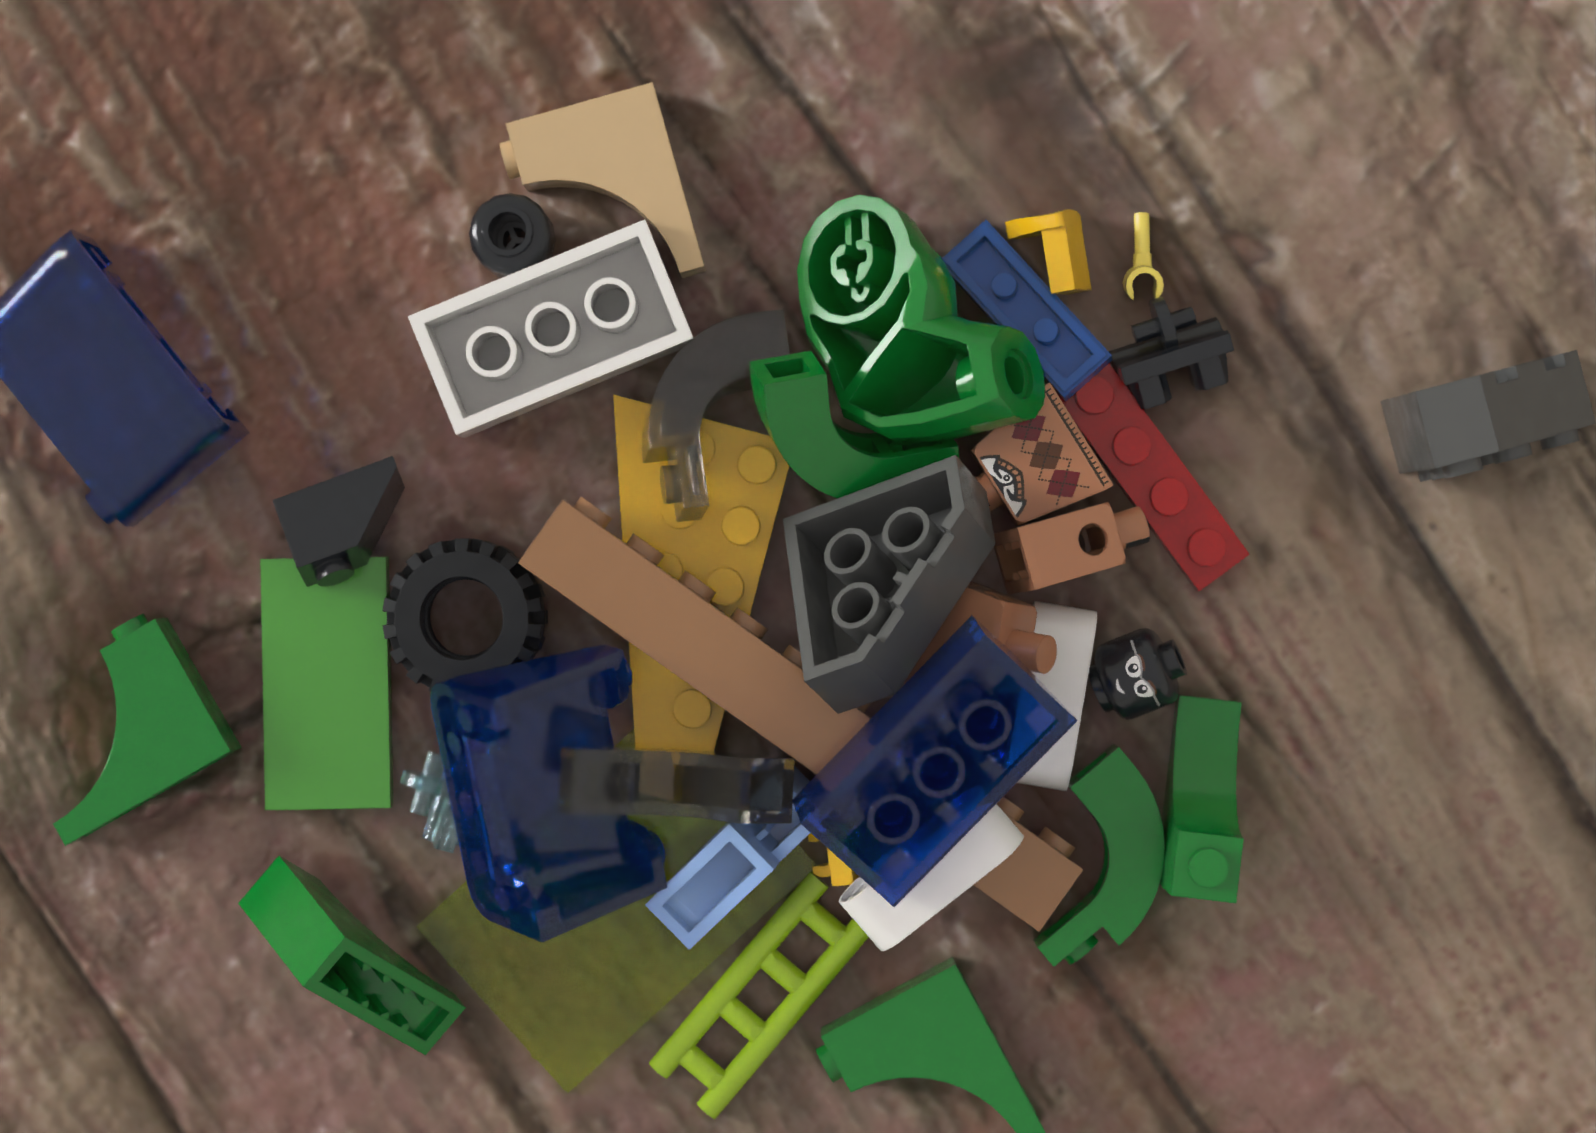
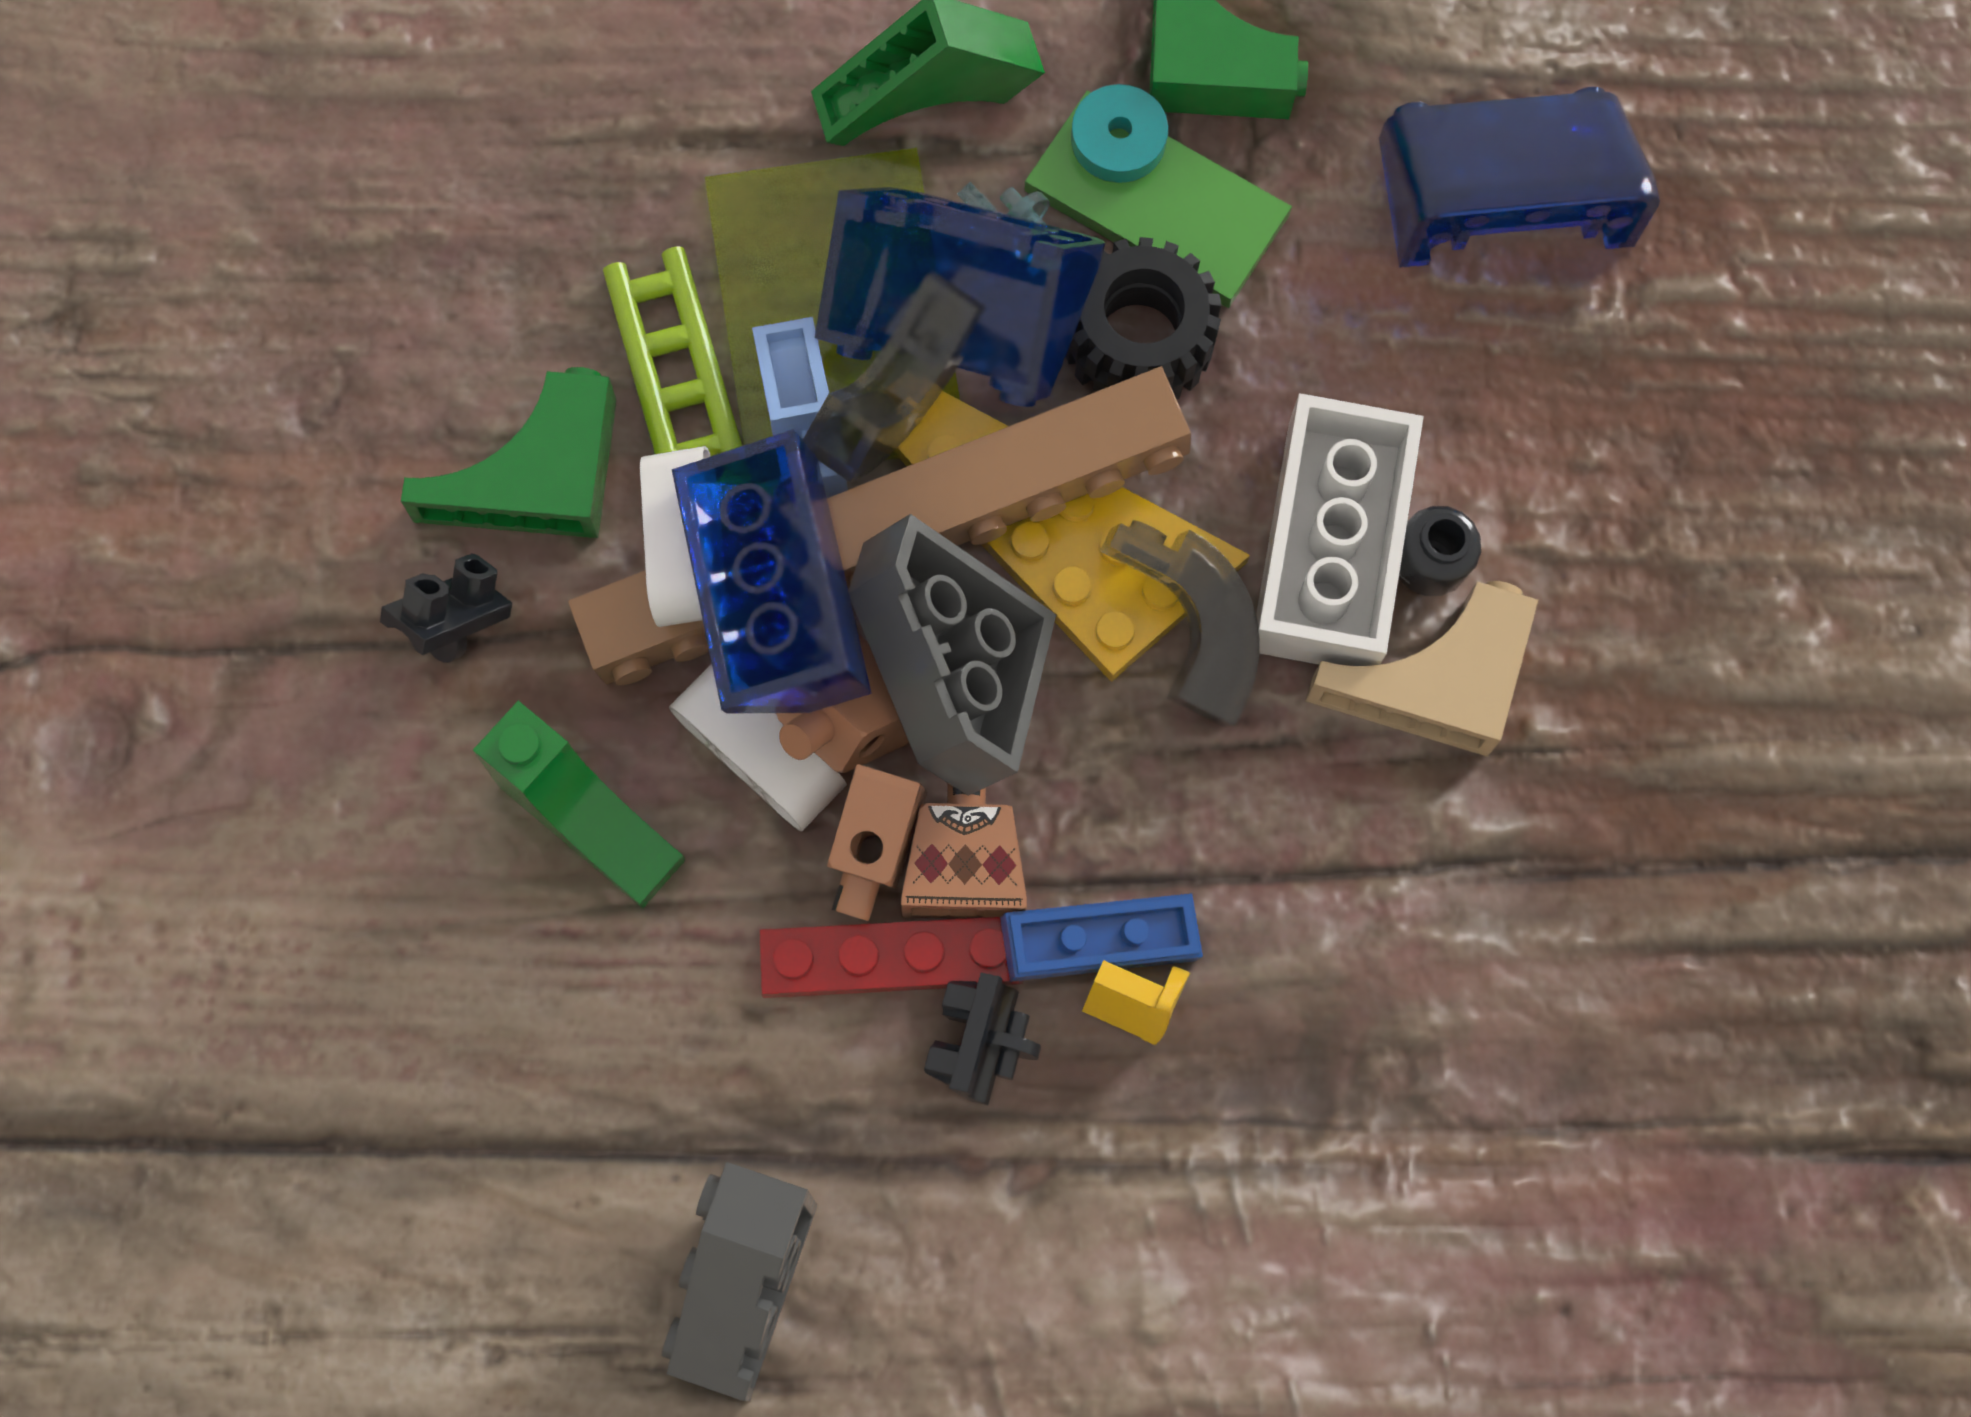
camera: 120 degrees right, 15 degrees down
black slope [272,456,405,587] -> none
green arch [749,351,959,499] -> none
green piece [797,195,1045,443] -> none
green arch [1033,743,1165,967] -> none
black head [1088,628,1187,720] -> none
light yellow hand [1123,212,1164,300] -> none
none -> black hips [380,553,513,663]
none -> teal piece [1071,84,1168,183]

